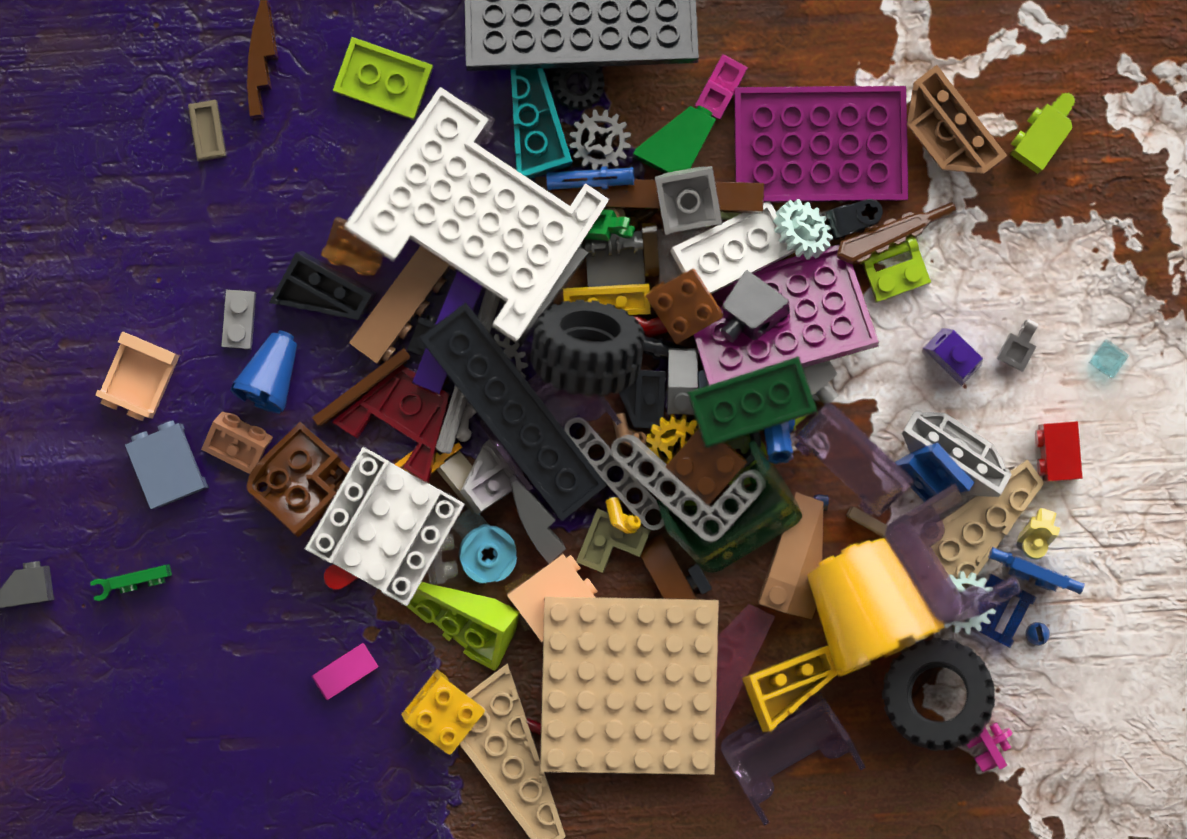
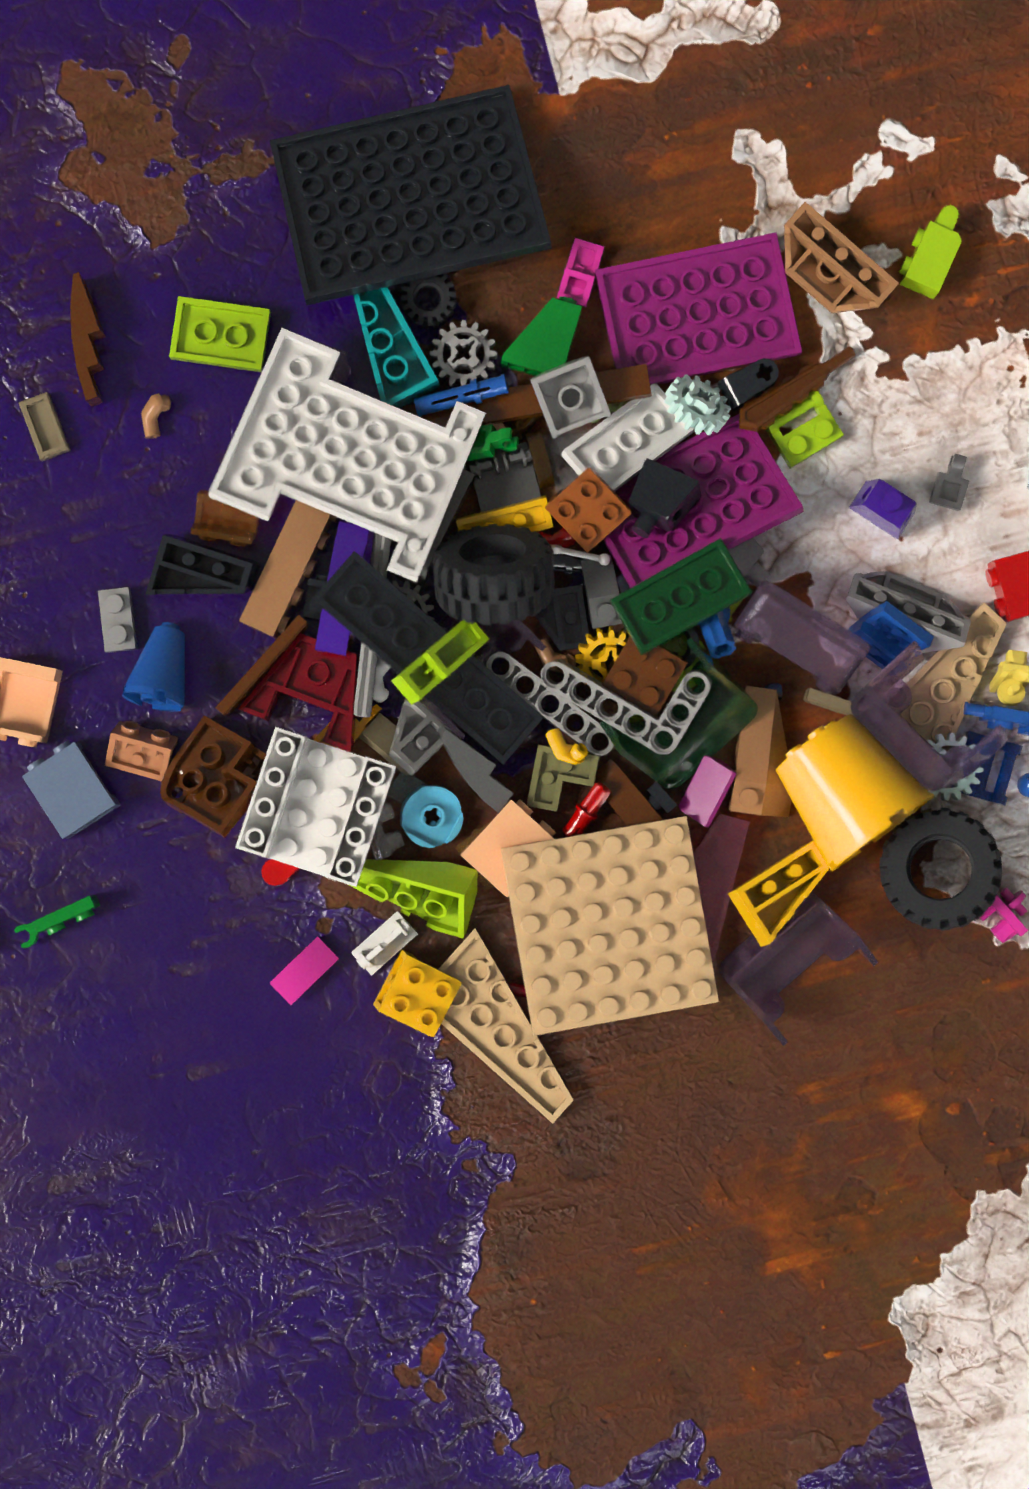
camera: 10 degrees left, 0 degrees up
none -> medium nougat arm [141,393,171,439]
none -> white hinge [351,911,418,976]
none -> lime slope [391,619,489,705]
none -> white hinge [551,545,610,566]
none -> red axle [562,782,611,836]
none -> slope [678,755,737,828]

